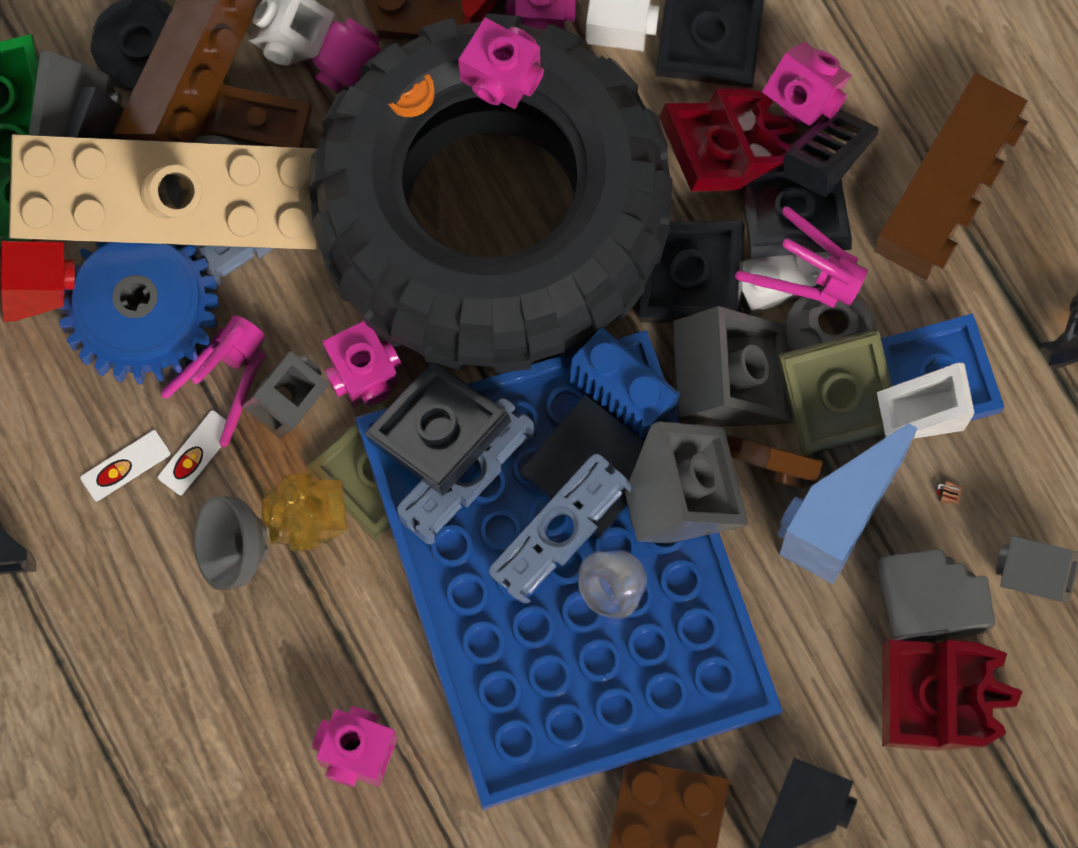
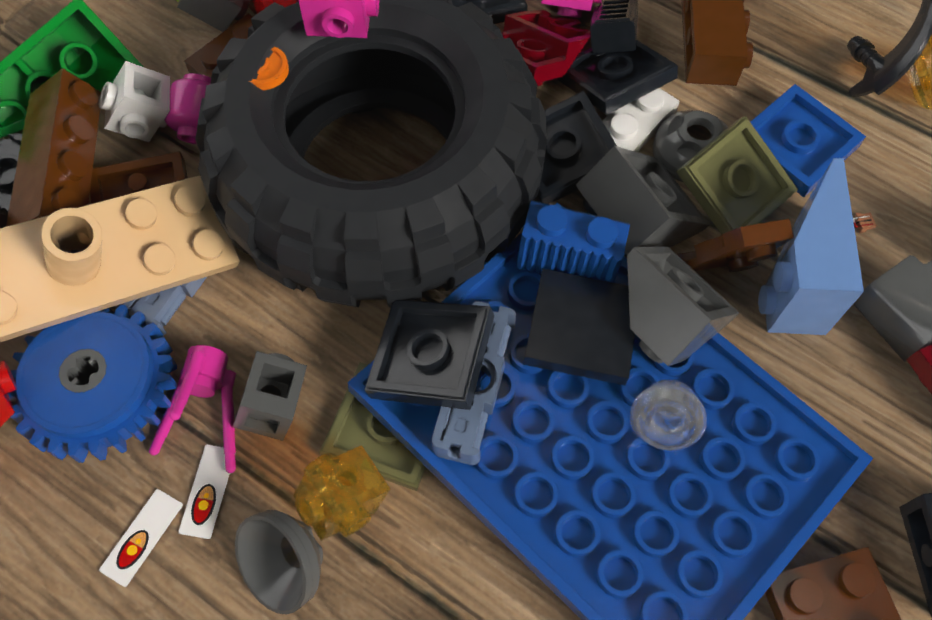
camera: 30 degrees left, 10 degrees down
dark pink brick [322,320,402,408] -> none
sand blue piece [489,454,632,603] -> none
dark pink plant [735,207,868,308] -> none
white slope [877,363,975,439] -> none

